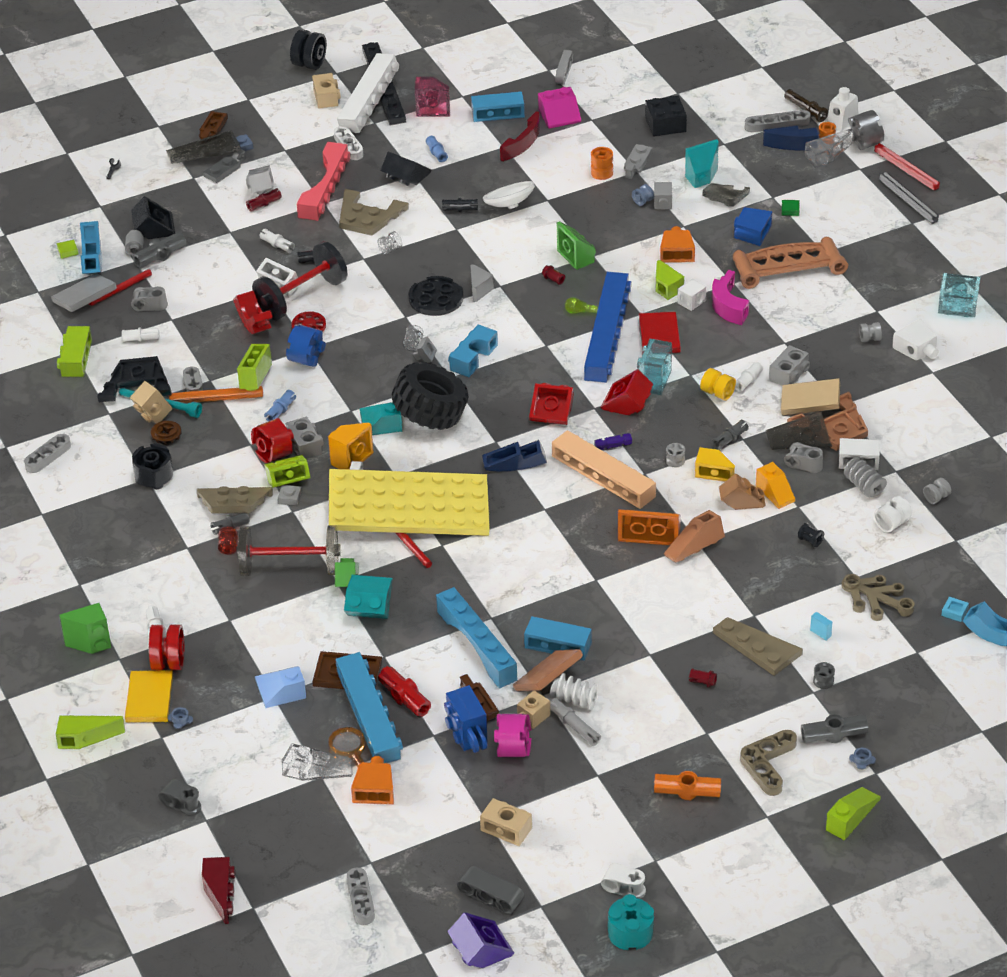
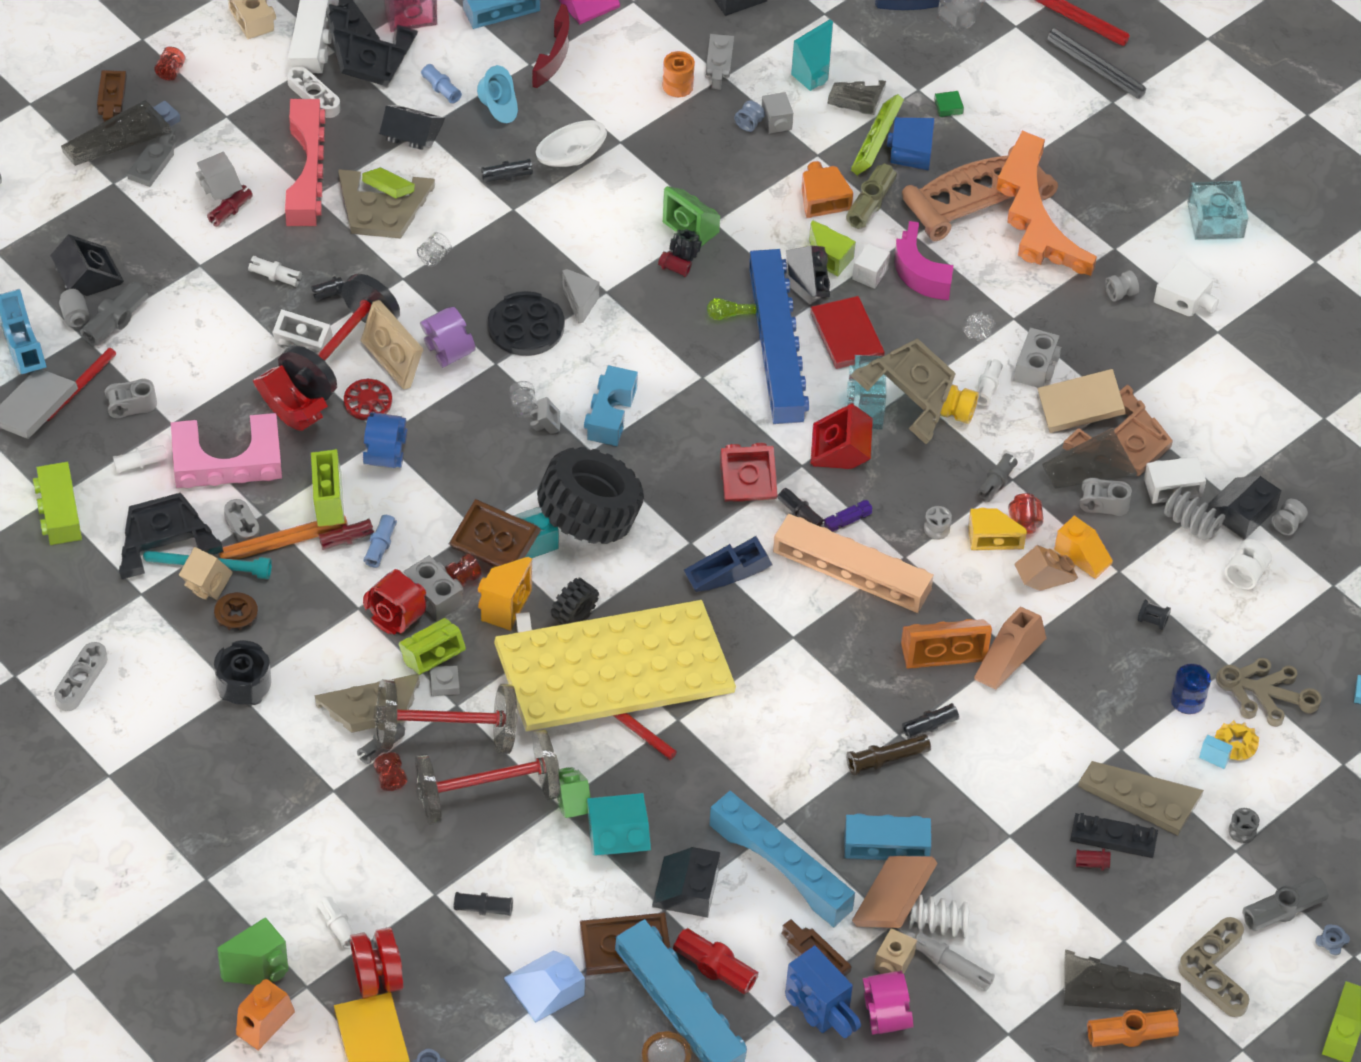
camera: 20 degrees left, 10 degrees up
none -> clear red wheel [154,46,186,81]
none -> bright pink arch [171,413,282,488]
none -> orange torso [236,979,295,1051]
none -> dark red pin [318,518,374,551]
none -> black wing [326,4,418,87]
none -> tan tile [360,300,423,390]
none -> lime tile [362,167,415,198]
none -> clear smoke piece [374,679,518,754]
none -> medium lavender brick [420,307,476,368]
none -> clear red wheel [445,554,482,587]
none -> reddish brown tile [448,499,541,567]
none -> black pin [454,892,513,916]
none -> medium azure piece [477,65,518,124]
none -> black tyre [551,577,599,625]
none -> black slope [652,847,721,918]
none -> black gear [669,229,702,261]
none -> black axle [777,488,824,527]
none -> slope [786,246,830,298]
none -> olive piece [846,163,897,229]
none -> dark brown pin [846,734,931,776]
none -> dark tan wing [850,338,956,444]
none -> lime tile [851,94,904,175]
none -> black pin [902,703,959,739]
none -> clear gear [962,310,996,342]
none -> orange arch [997,130,1097,276]
none -> clear red head [1008,493,1044,535]
none -> clear smoke wing [1064,949,1181,1014]
none -> black plate [1070,813,1158,858]
none -> clear blue wheel [1170,664,1211,715]
none -> black slope [1206,476,1282,540]
none -> yellow gear [1215,720,1259,760]

